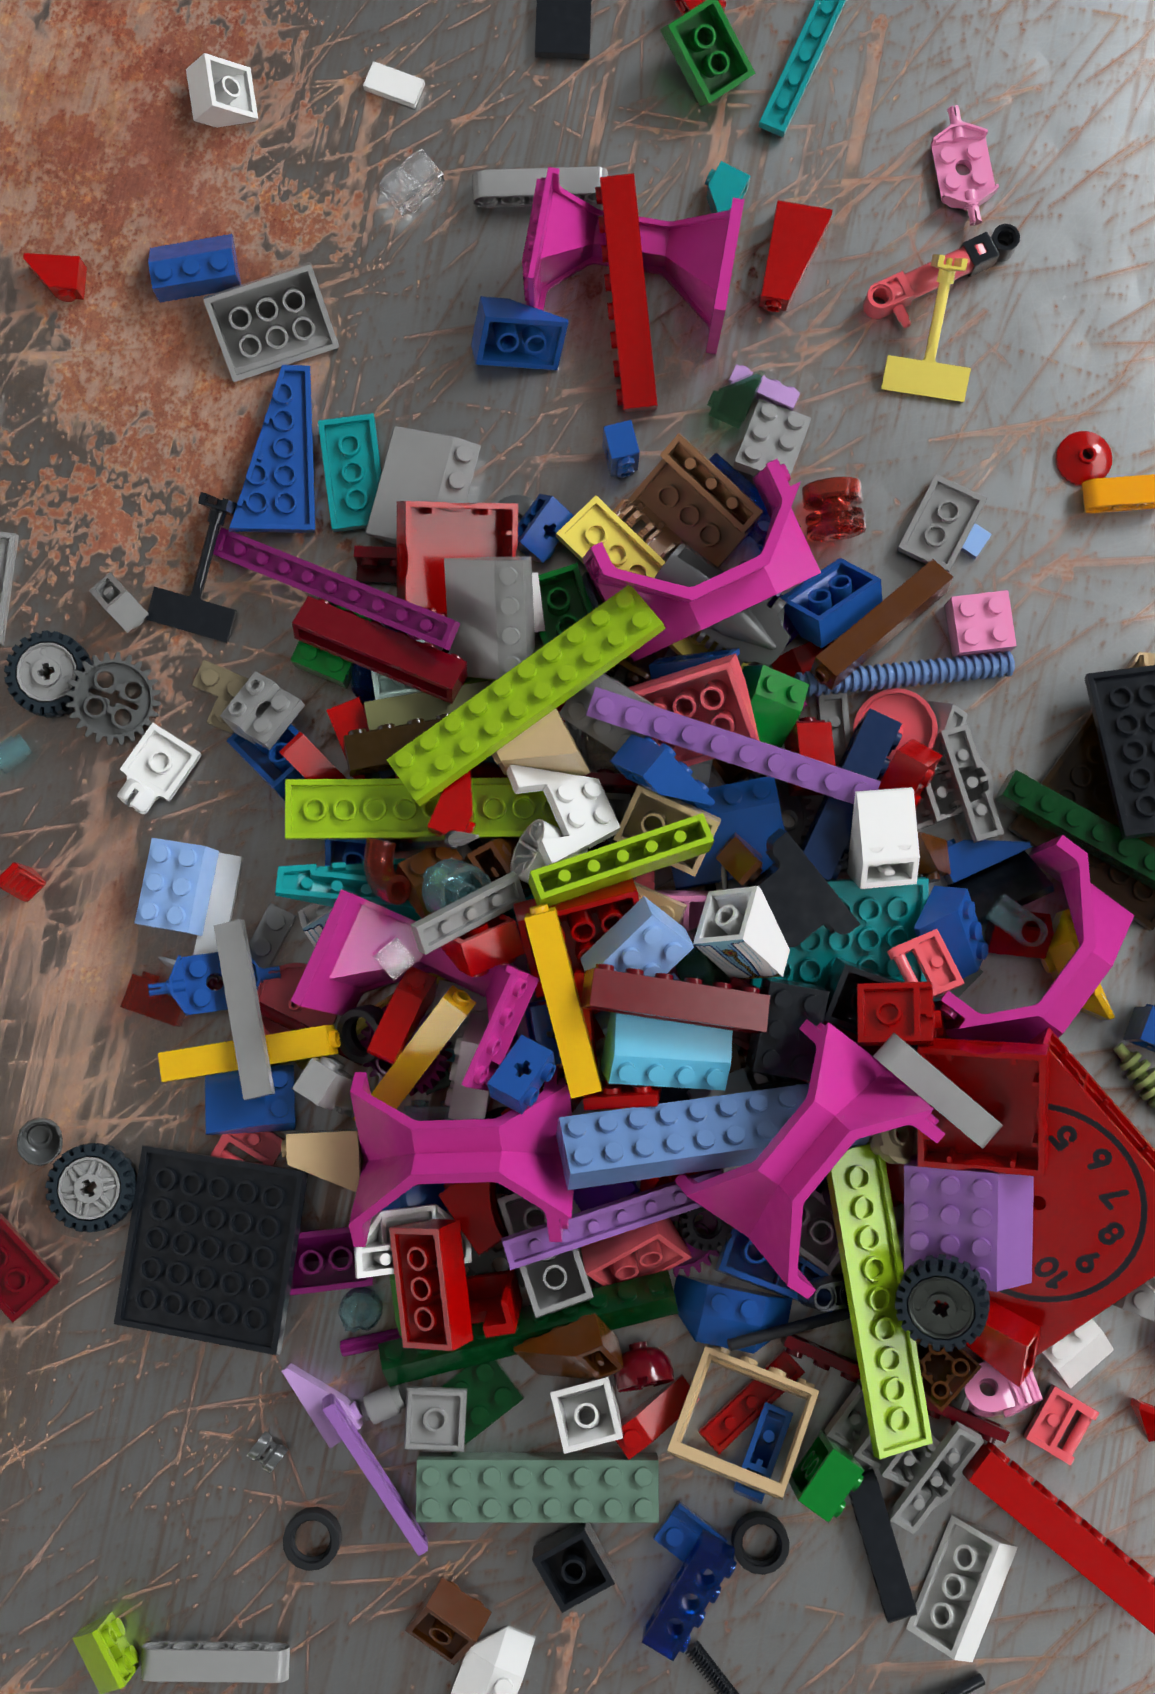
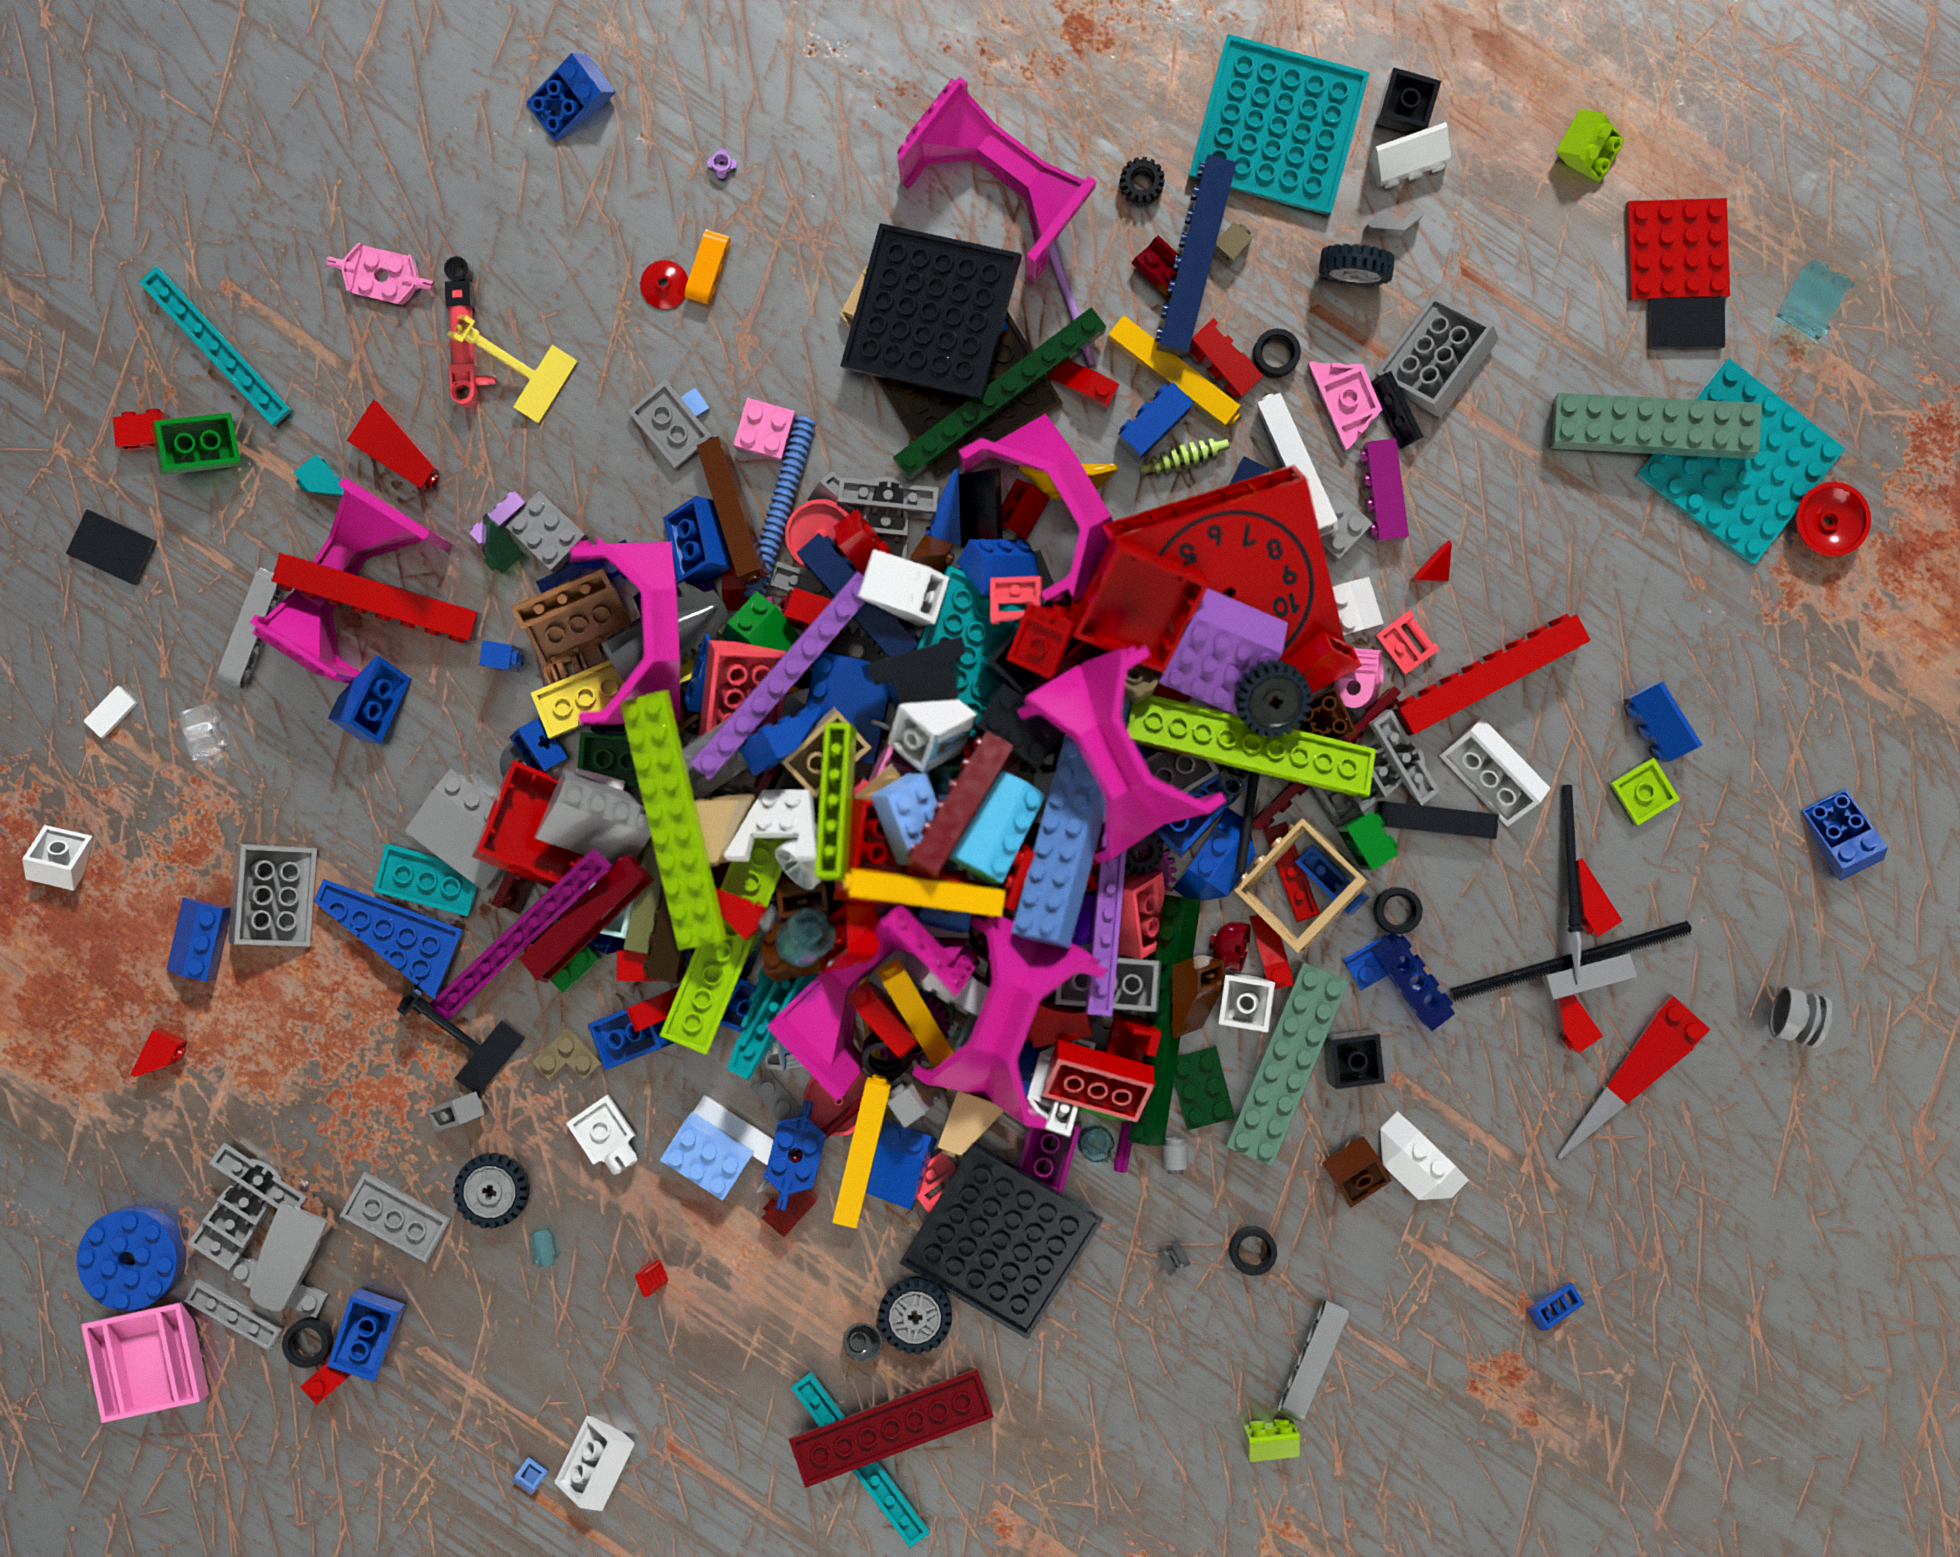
camera: 60 degrees left, 5 degrees up
dark grey gear [65,652,161,745] -> none
light grey tile [214,919,275,1100] -> none
light grey brick [220,671,305,750] -> none
lavender slope [282,1363,364,1448] -> none
medium lavender tile [322,1393,428,1556] -> none
clear red cylinder [364,838,411,905] -> none
clear tile [373,937,417,981] -> none
light grey tile [404,1386,467,1452] -> none
light grey plate [411,872,526,955] -> none
blue brick [487,1034,556,1114] -> none
reddish brown slope [716,832,763,886] -> none
clear red wheel [801,477,867,542] -> none
light grey beam [873,1033,1003,1149] -> none
clear light blue piece [985,894,1048,946] -> none

